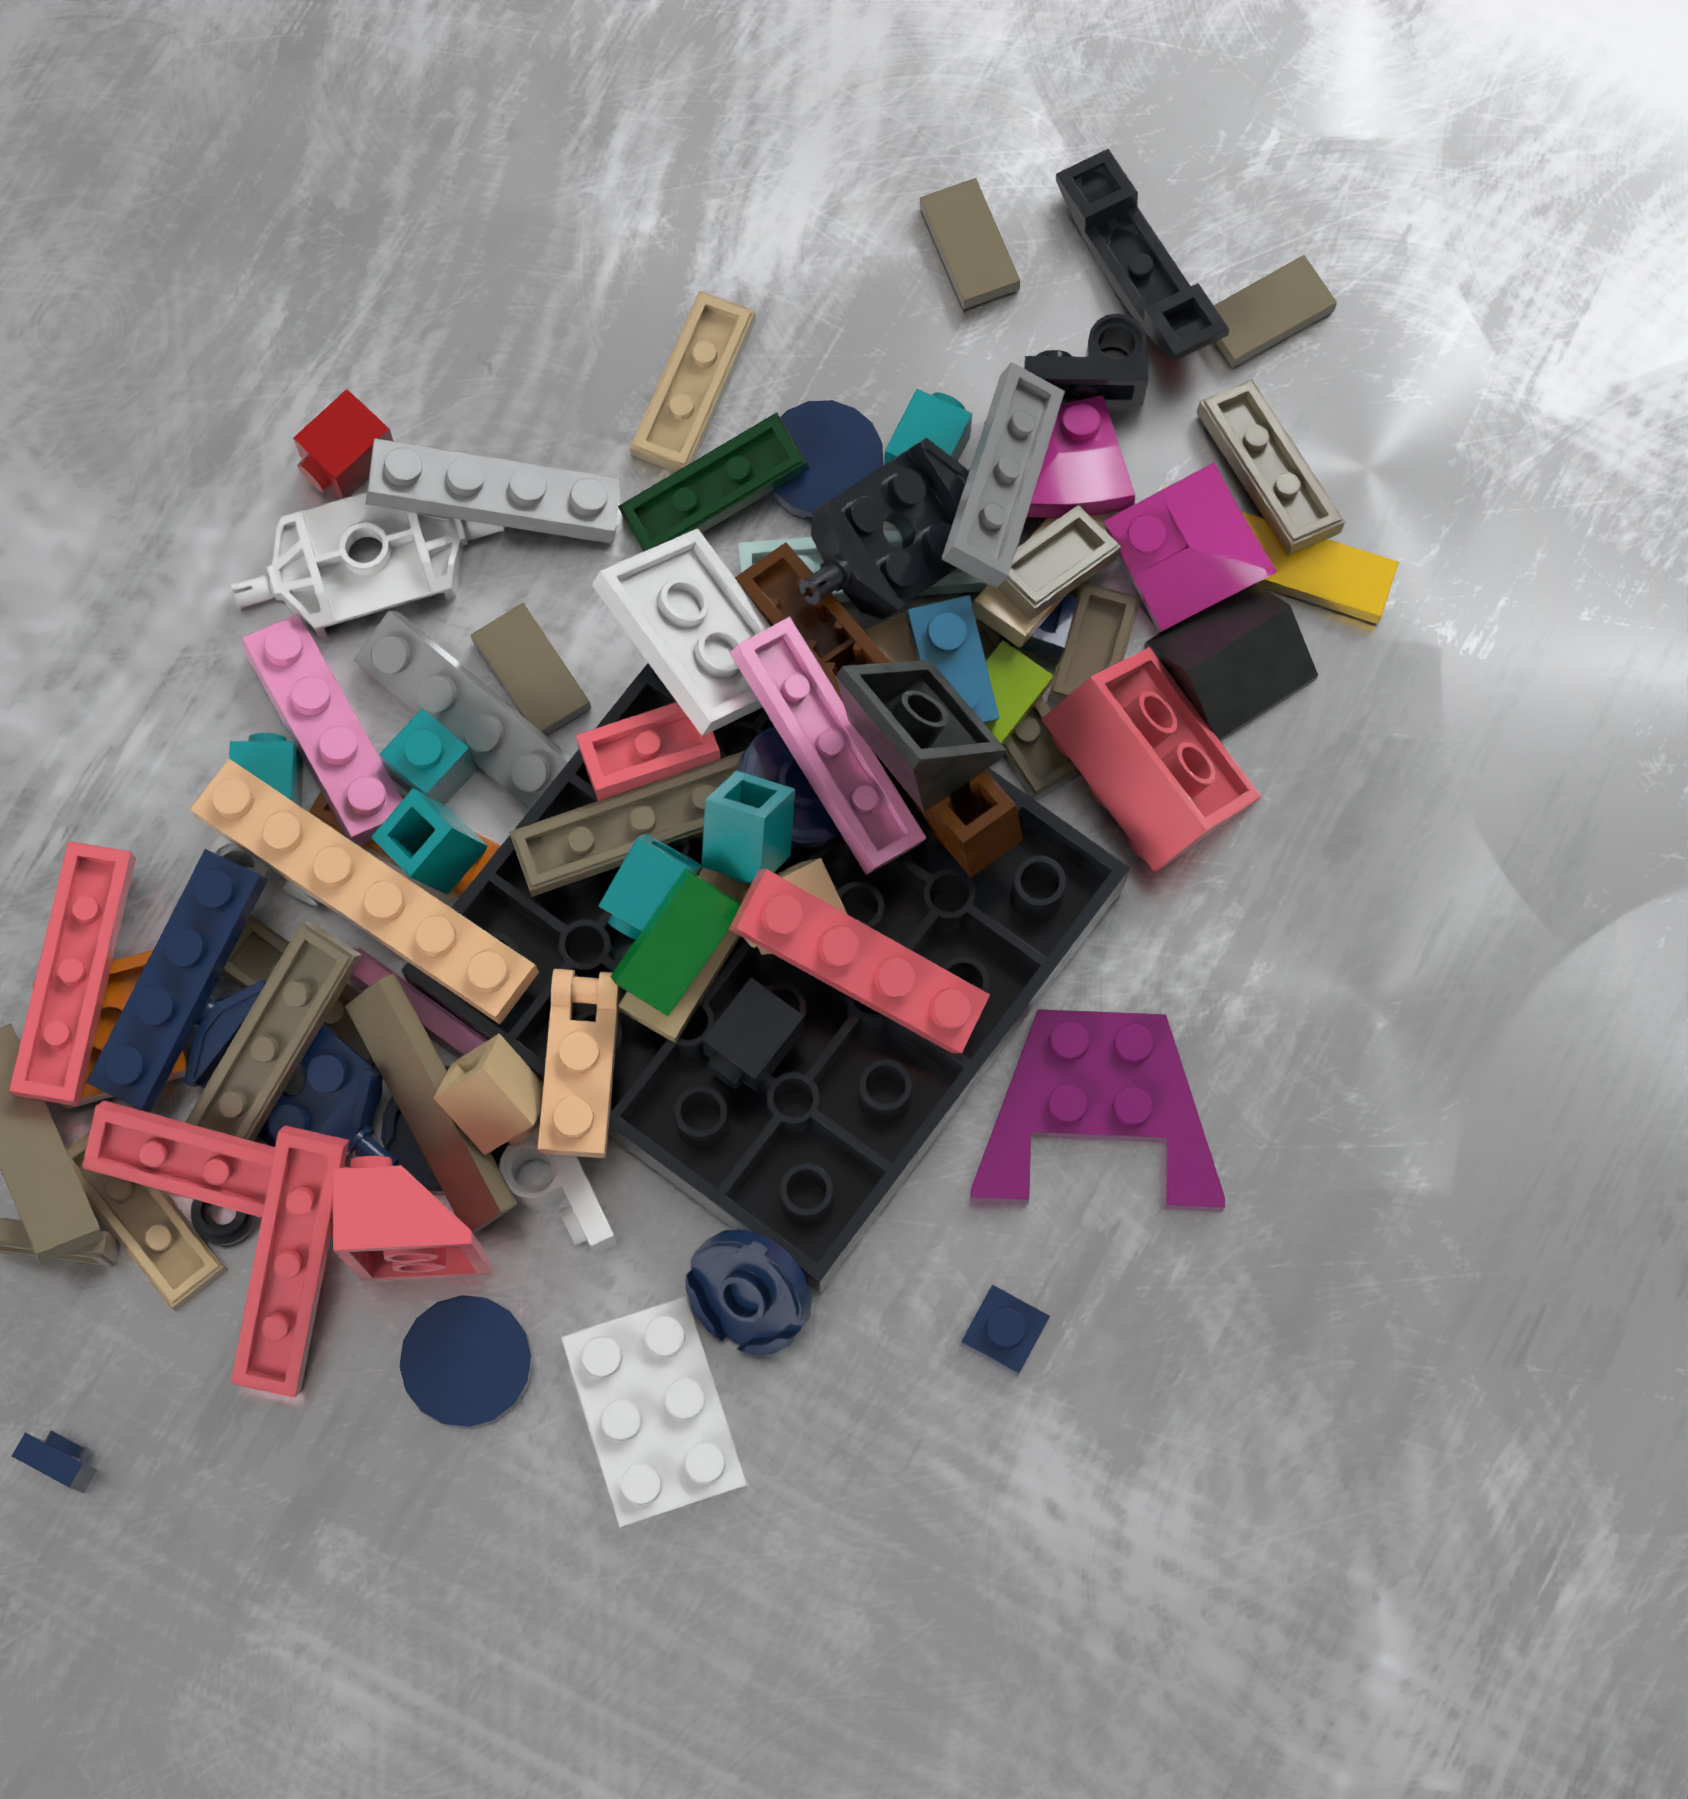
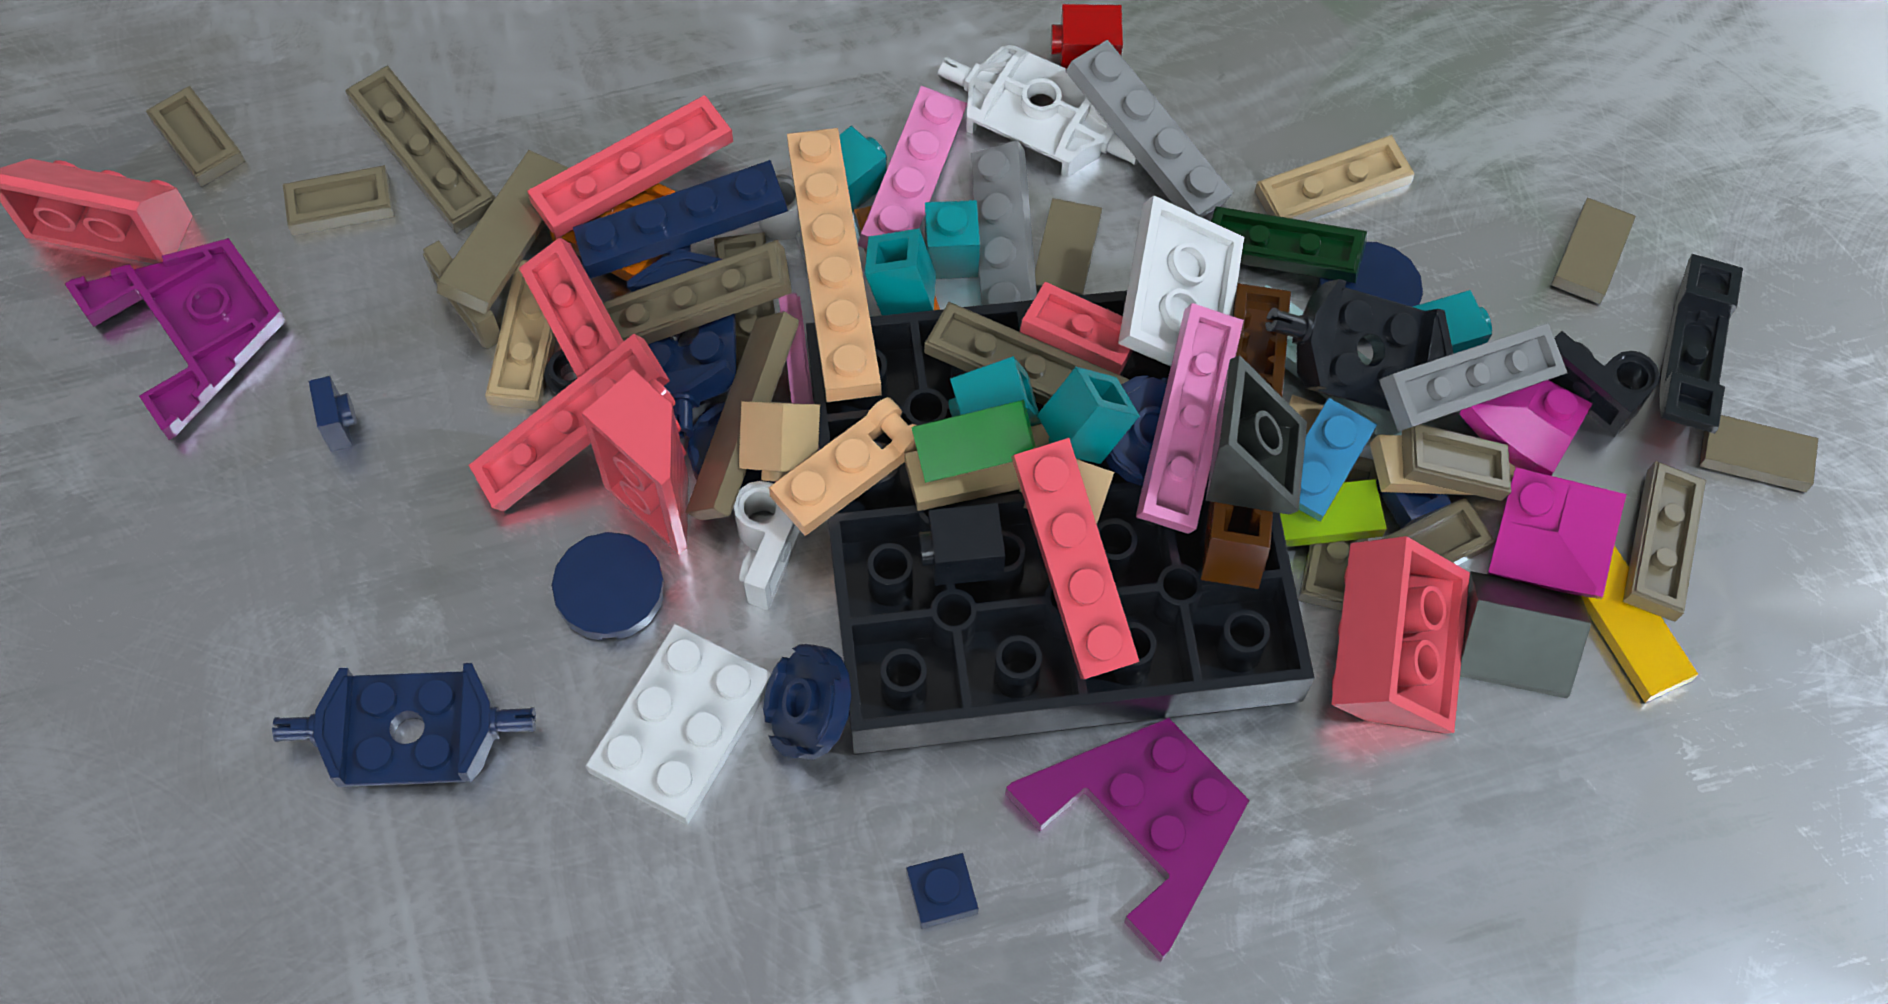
camera: 45 degrees right, 10 degrees down
none -> dark blue plate [272,663,536,787]

